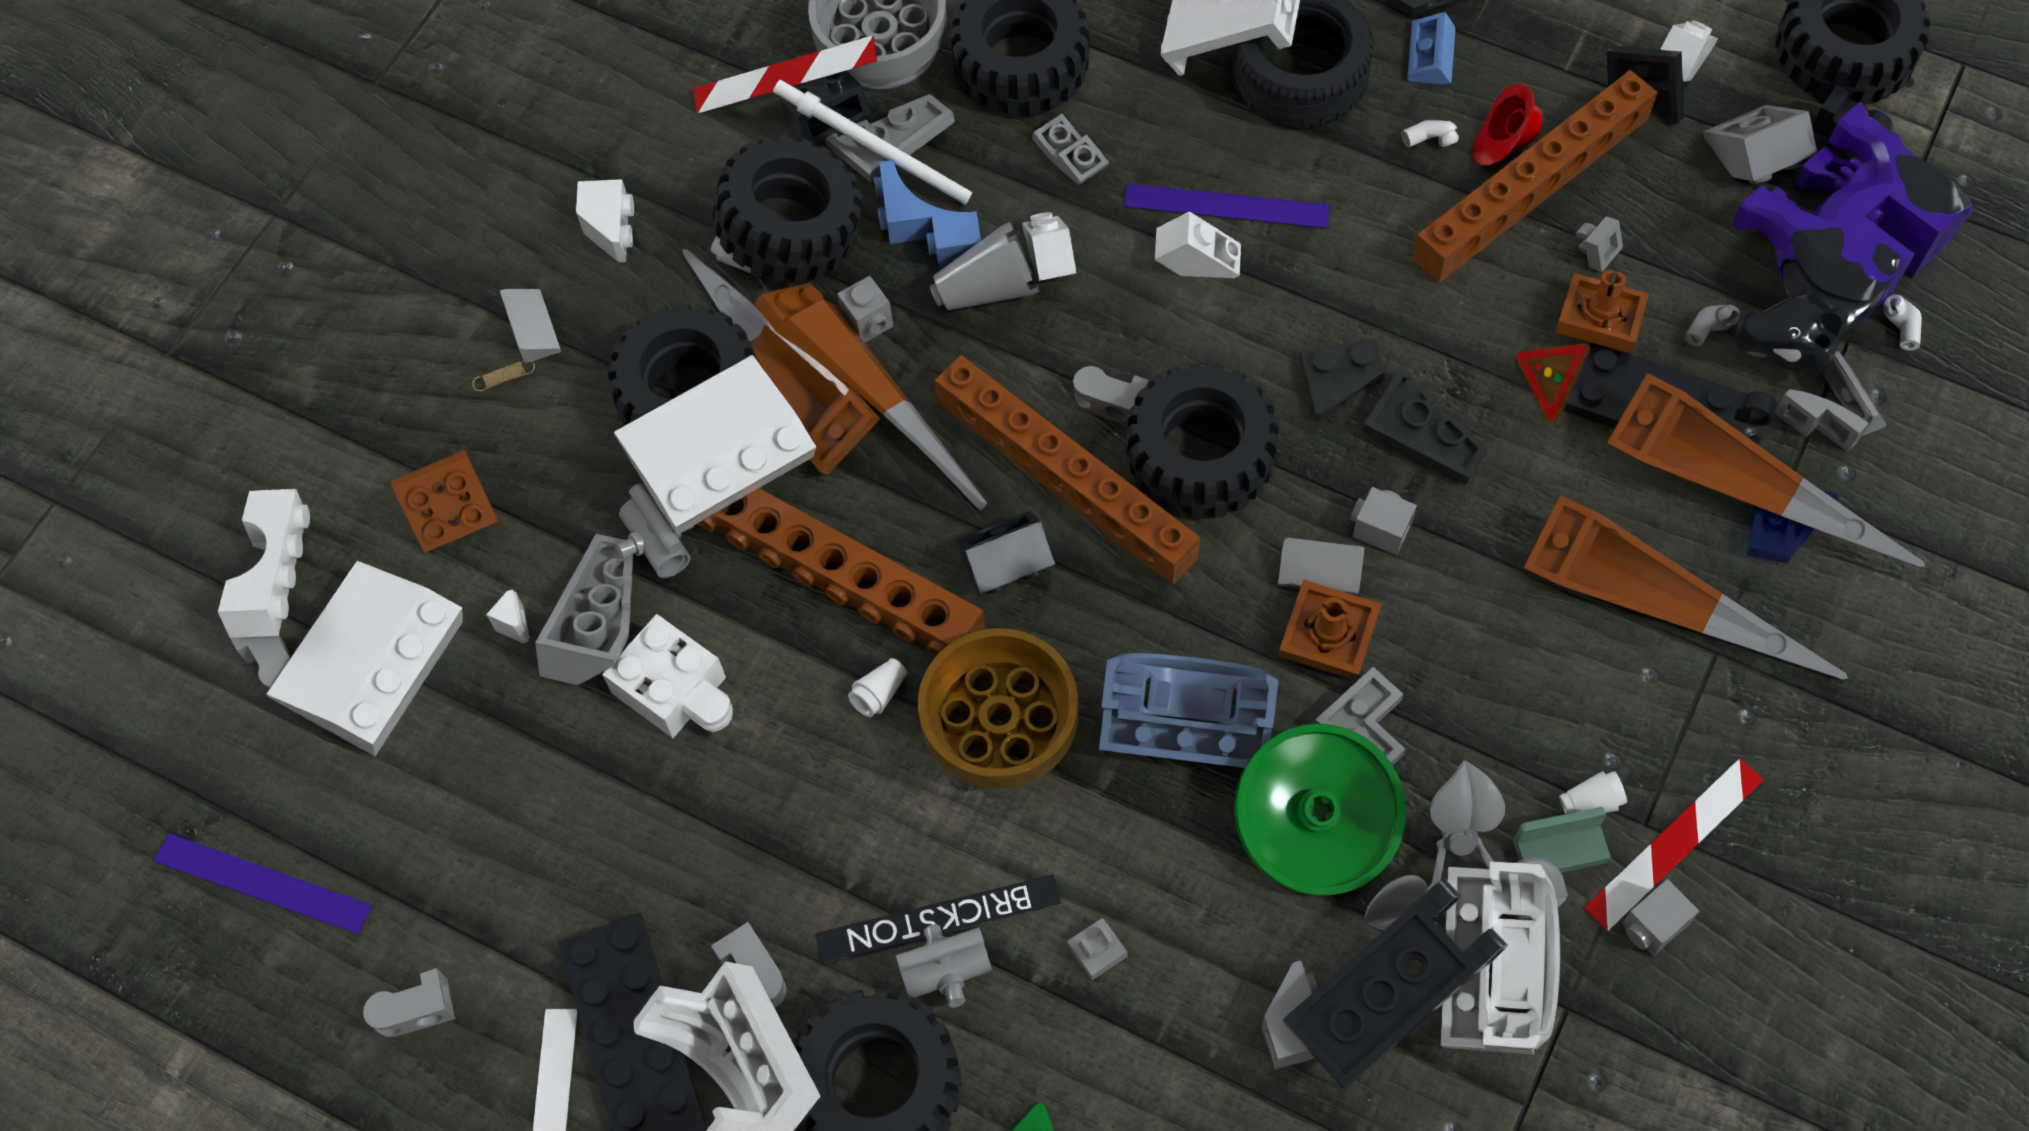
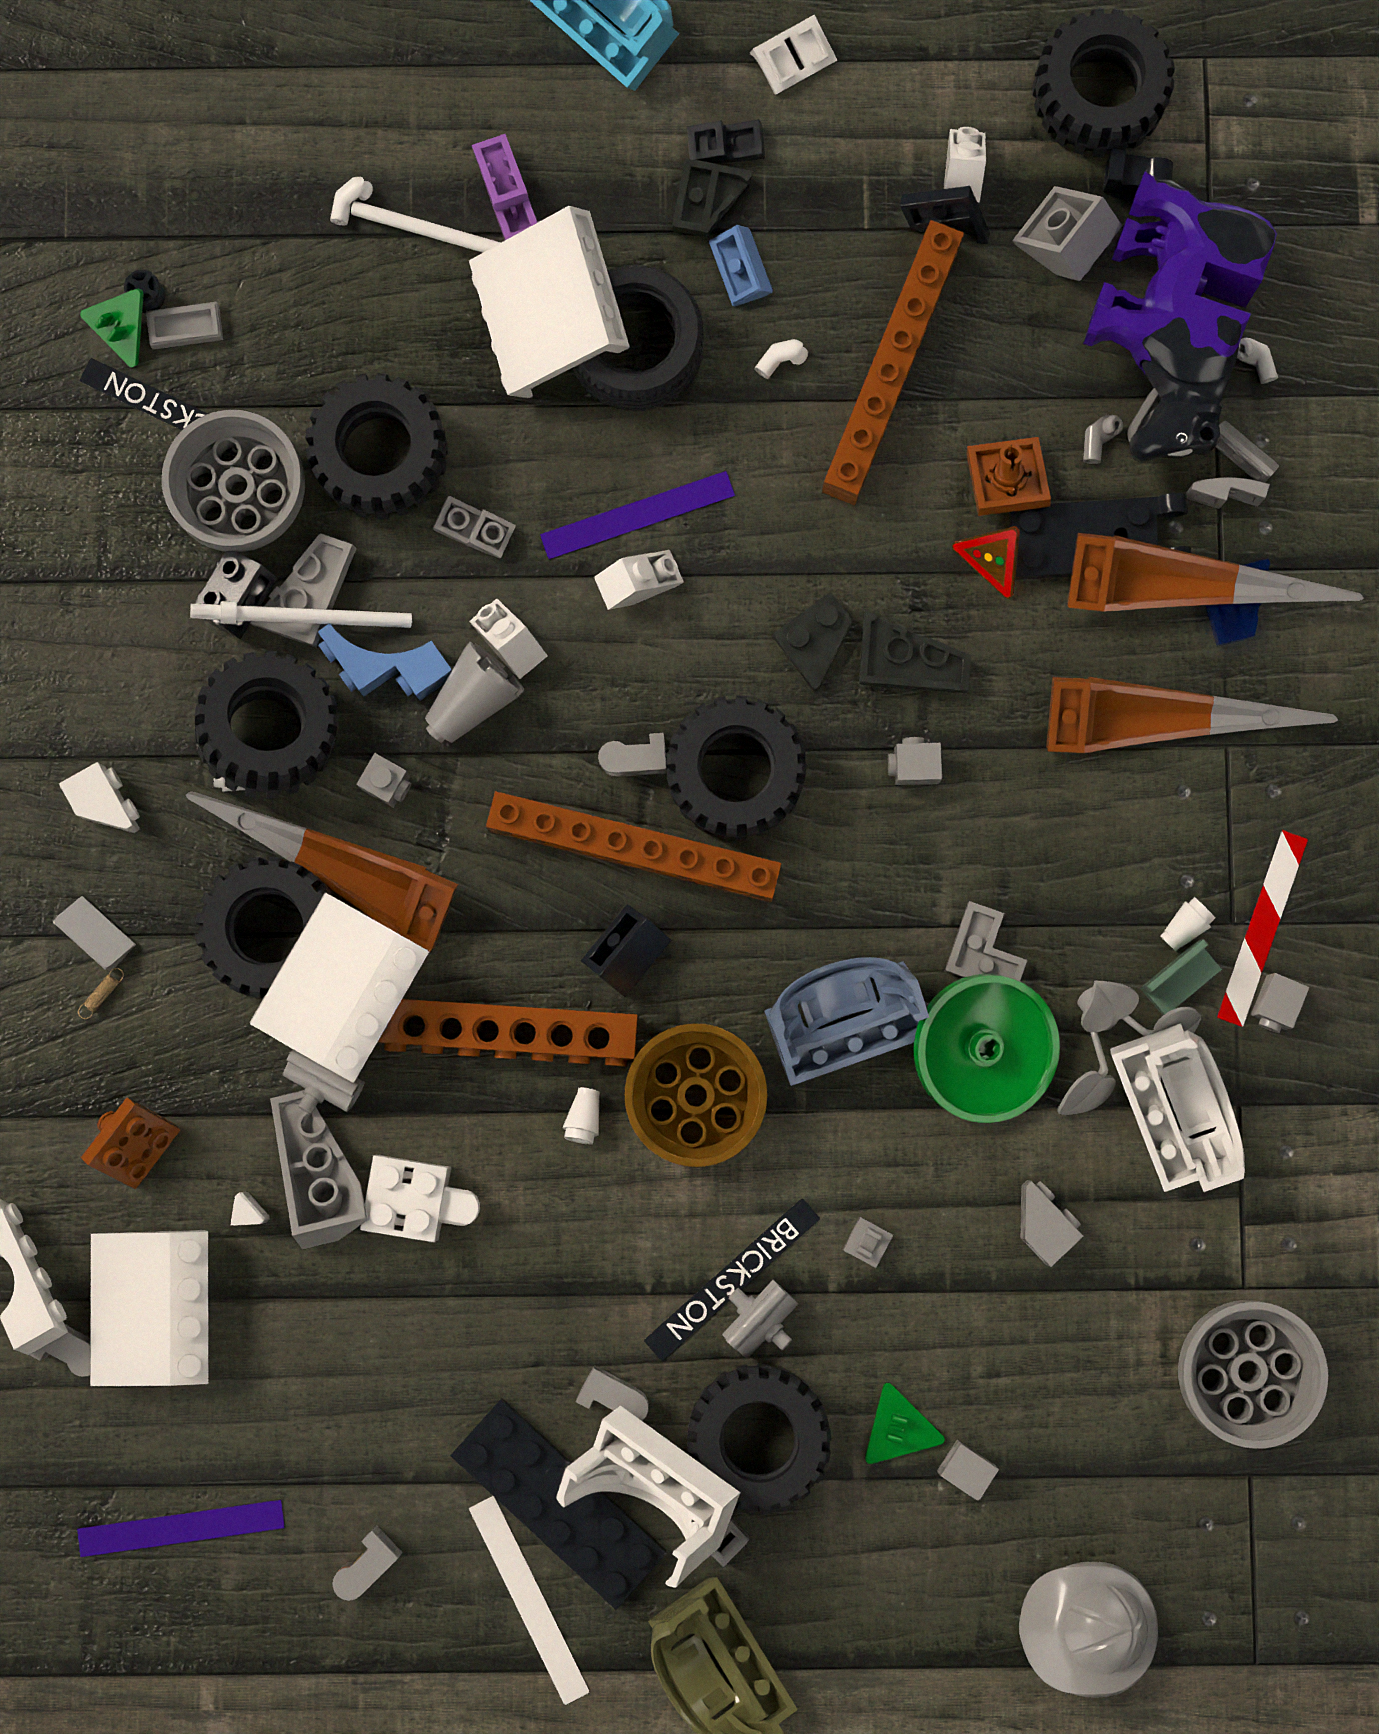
camera: 30 degrees left, 20 degrees up
sticker [693,35,877,114] -> none
dark orange plate [754,283,987,511] -> none
light grey slope [1278,538,1364,596] -> none
dark orange plate [1278,580,1382,681] -> none
black hinge [1283,878,1508,1091] -> none
red piece [1472,83,1543,166] -> none
light grey tile [1576,216,1623,272] -> none

